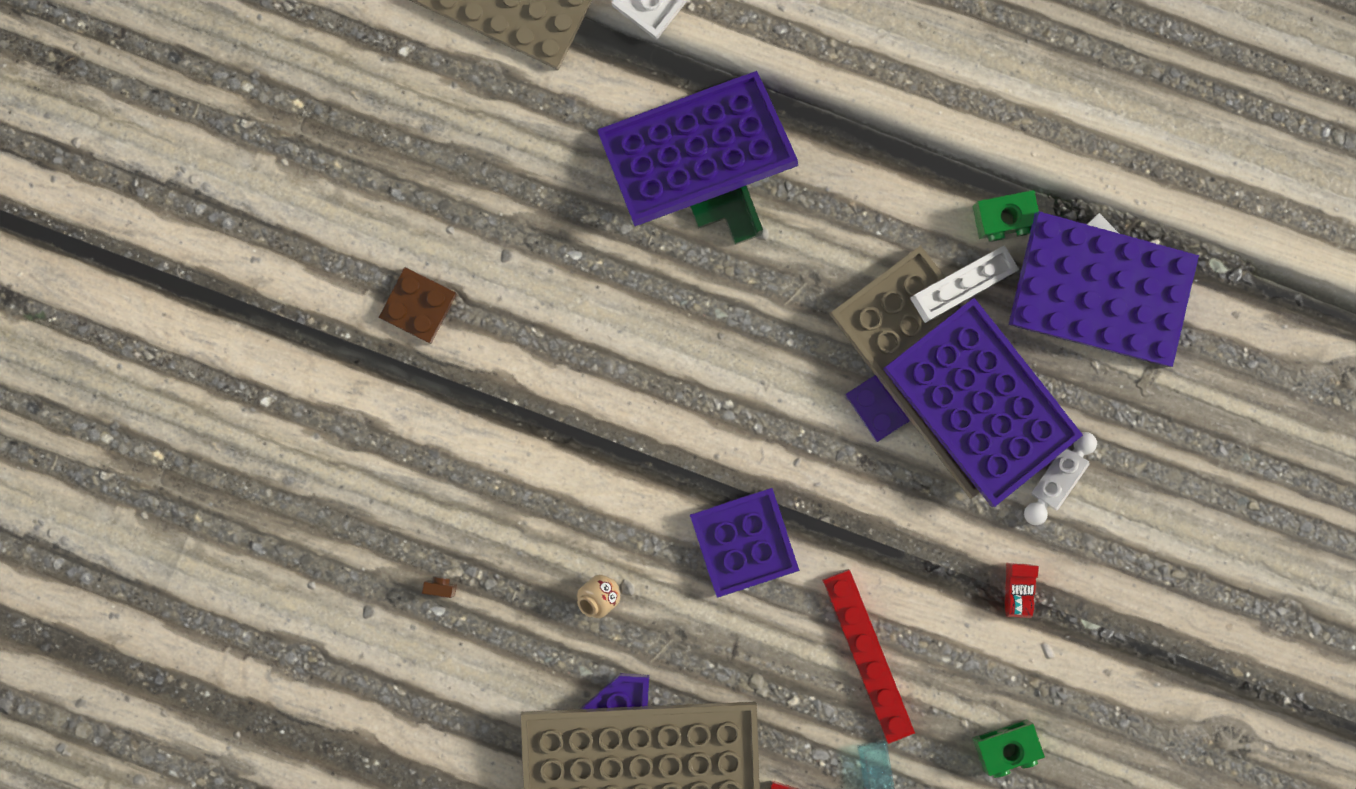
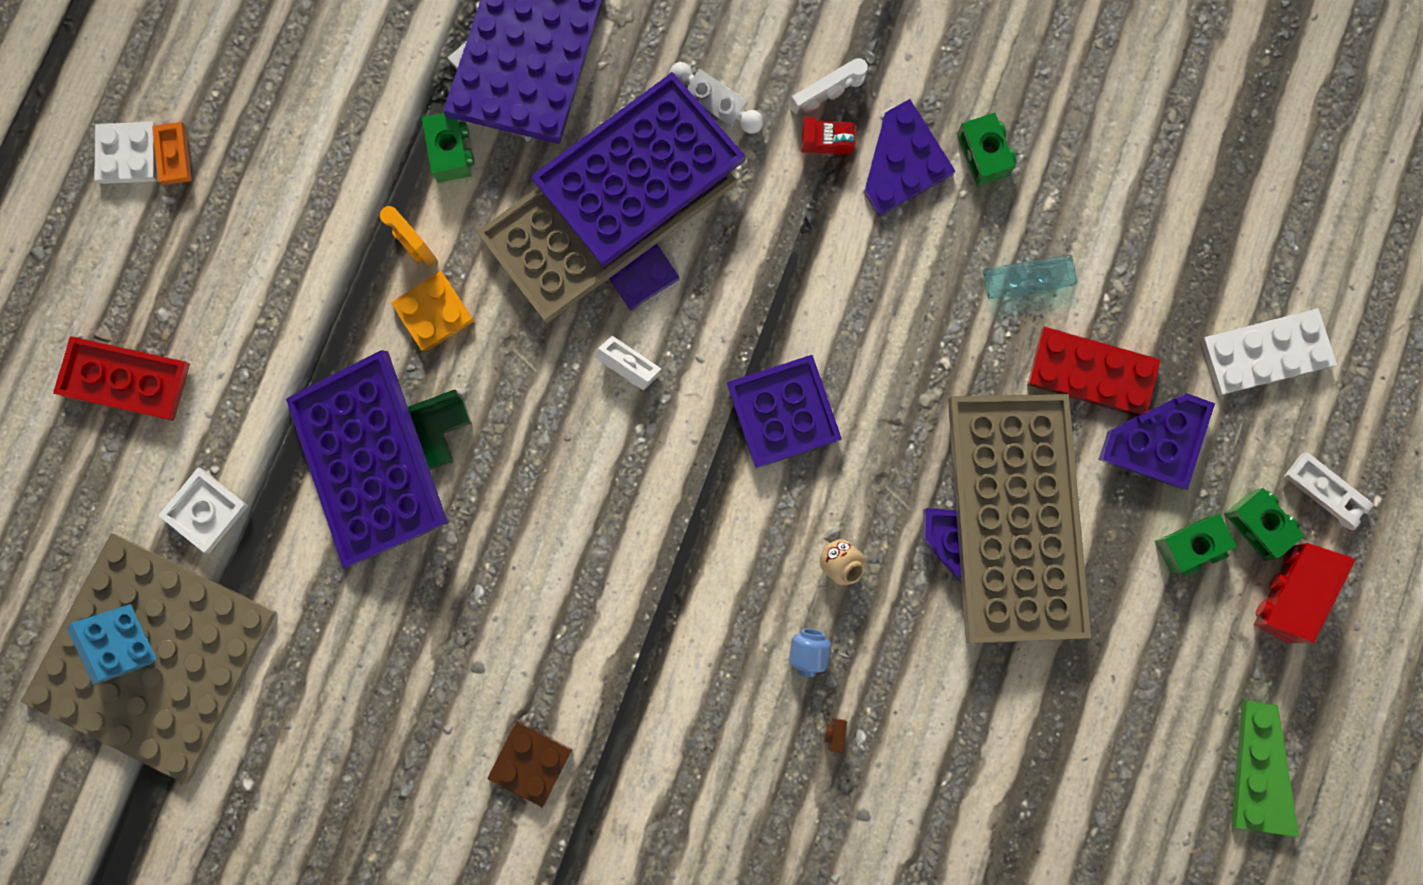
camera: 90 degrees left, 5 degrees down
red plate [822,569,915,744] -> none
white plate [910,245,1019,323] -> none
none -> light orange plate [380,206,437,267]
none -> light orange plate [391,271,475,353]
none -> white plate [594,336,661,391]
none -> medium blue head [789,629,832,677]
none -> white plate [790,58,867,117]
none -> dark purple plate [864,99,955,217]

